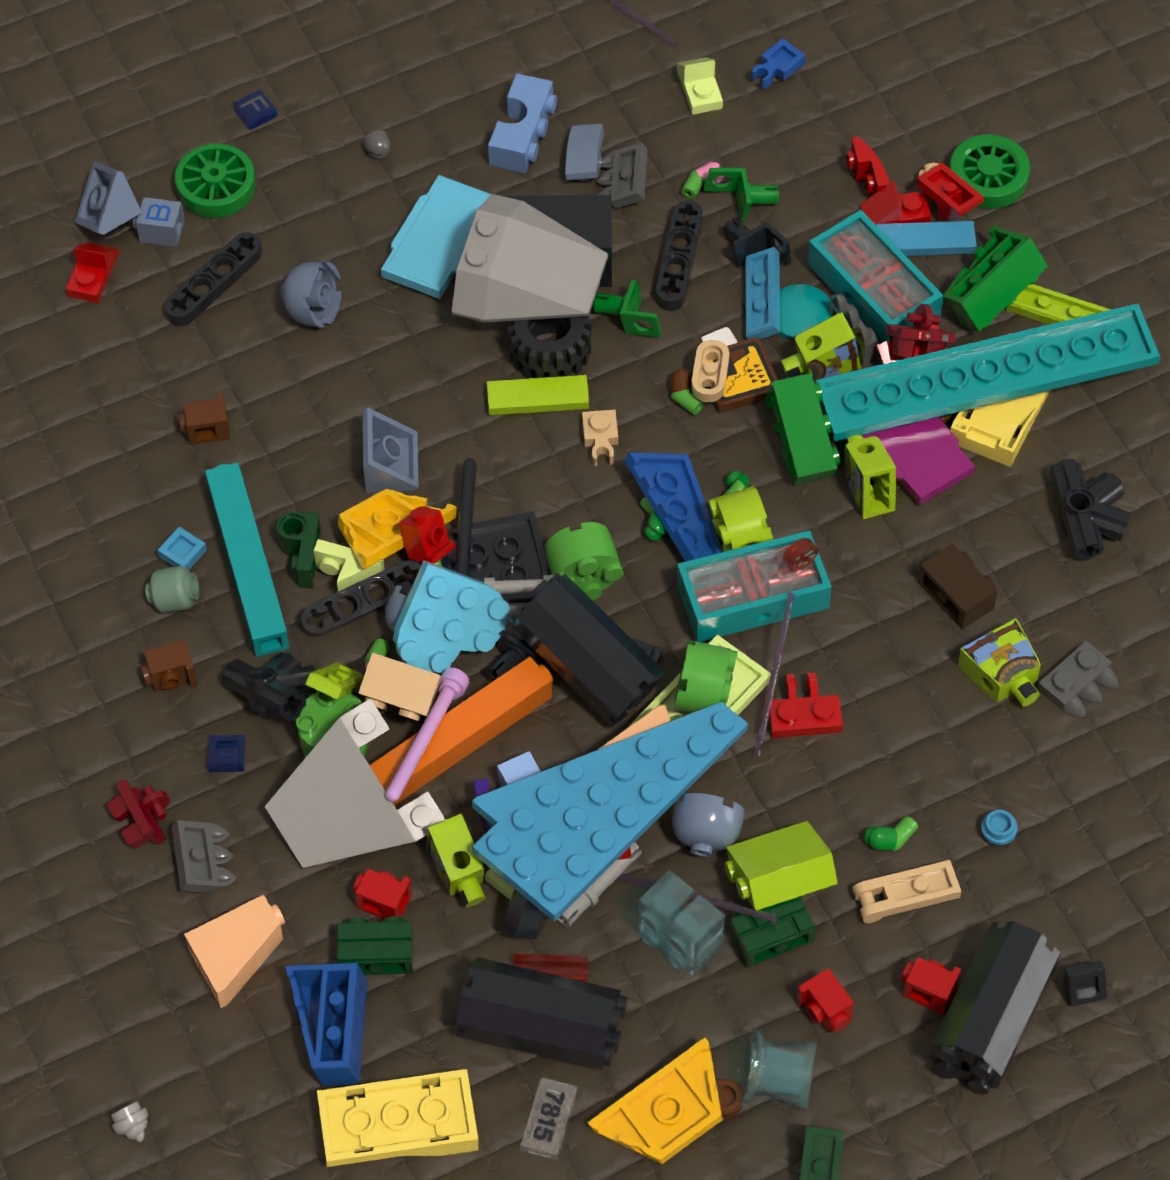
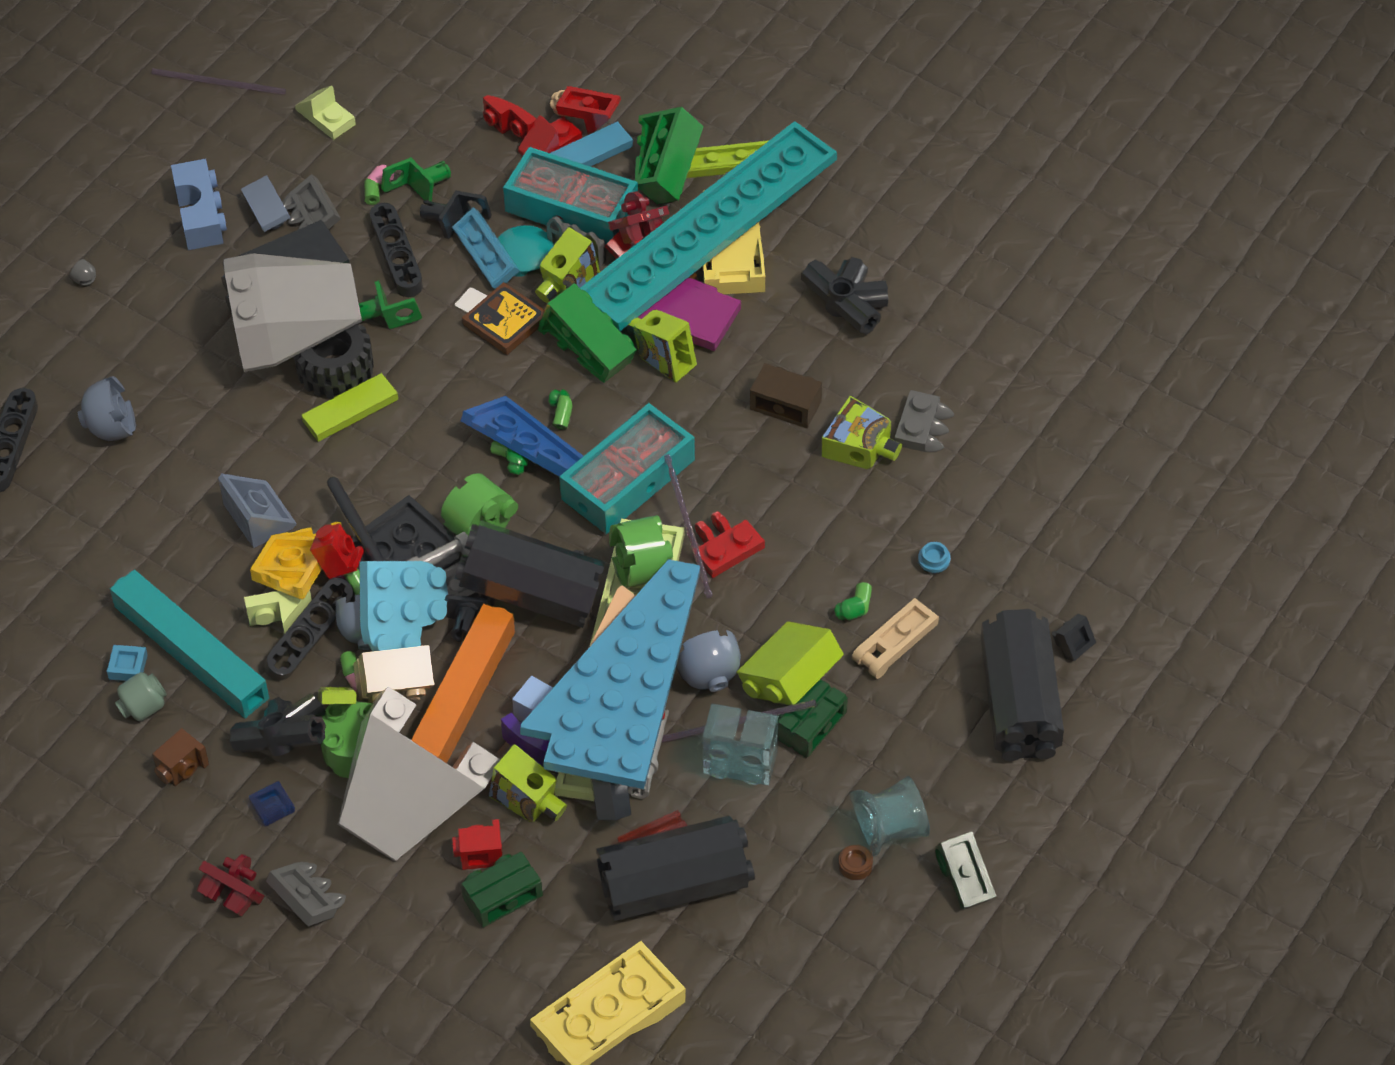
camera: 30 degrees left, 5 degrees down
reddish brown brick [179,393,231,445] -> none
light nougat slope [184,894,285,1008] -> none
dark green plate [277,511,321,589] -> none
blue wedge [285,963,368,1086] -> none
medium azure piece [381,175,491,299] -> none
lavender piece [386,668,469,802] -> none
clear tile [520,1077,578,1160] -> none
tan plate [582,410,618,466] -> none
yellow wing [588,1038,723,1165] -> none
arm [670,369,704,415] -> none
tan plate [692,340,729,402] -> none
lime brick [708,486,773,552] -> none
blue plate [751,38,806,89] -> none
clear red tile [782,538,819,571] -> none
red brick [796,968,854,1033] -> none
red brick [900,957,962,1015] -> none
green wheel [949,134,1030,209] -> none

